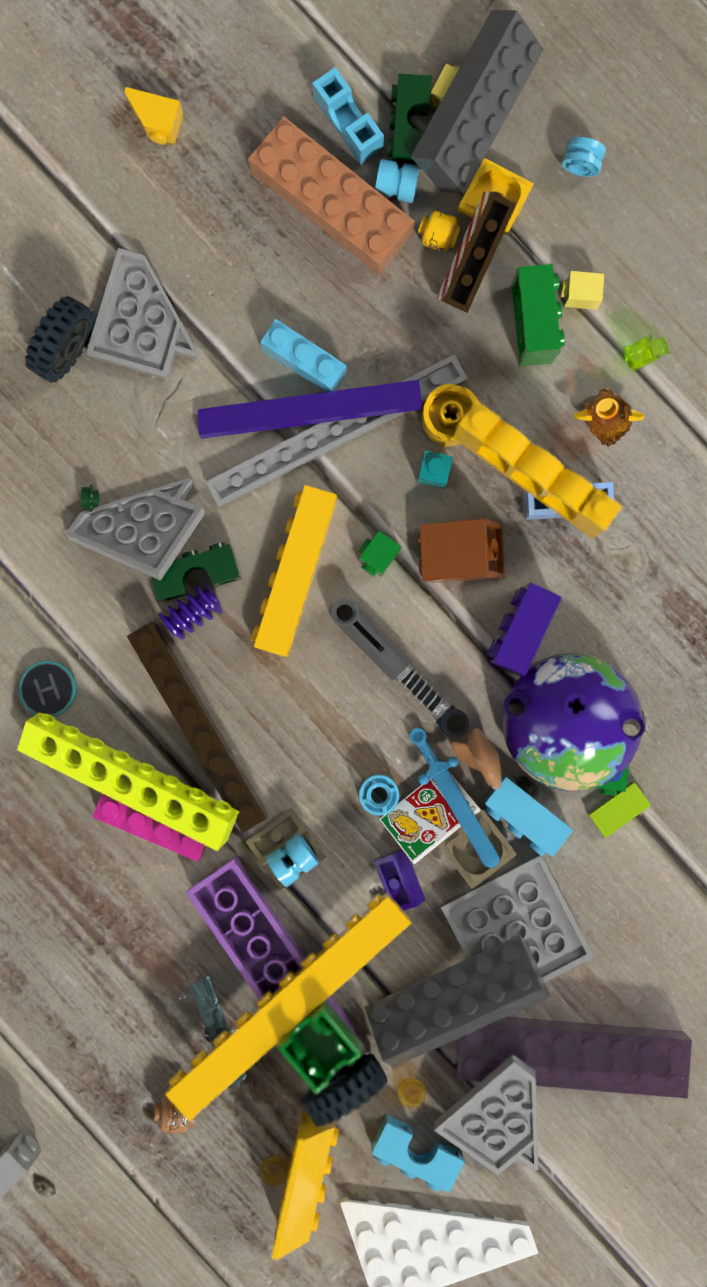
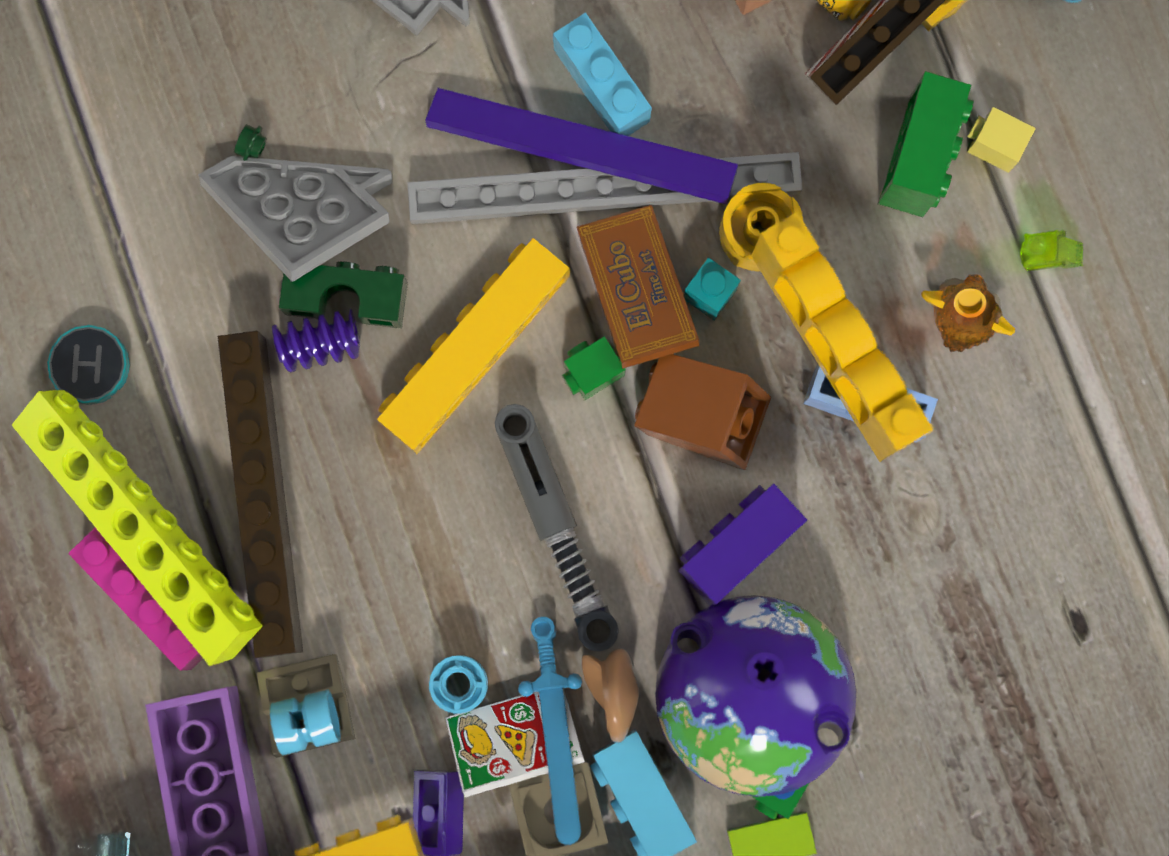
camera: 20 degrees right, 5 degrees down
none -> dark orange tile [577,205,699,369]

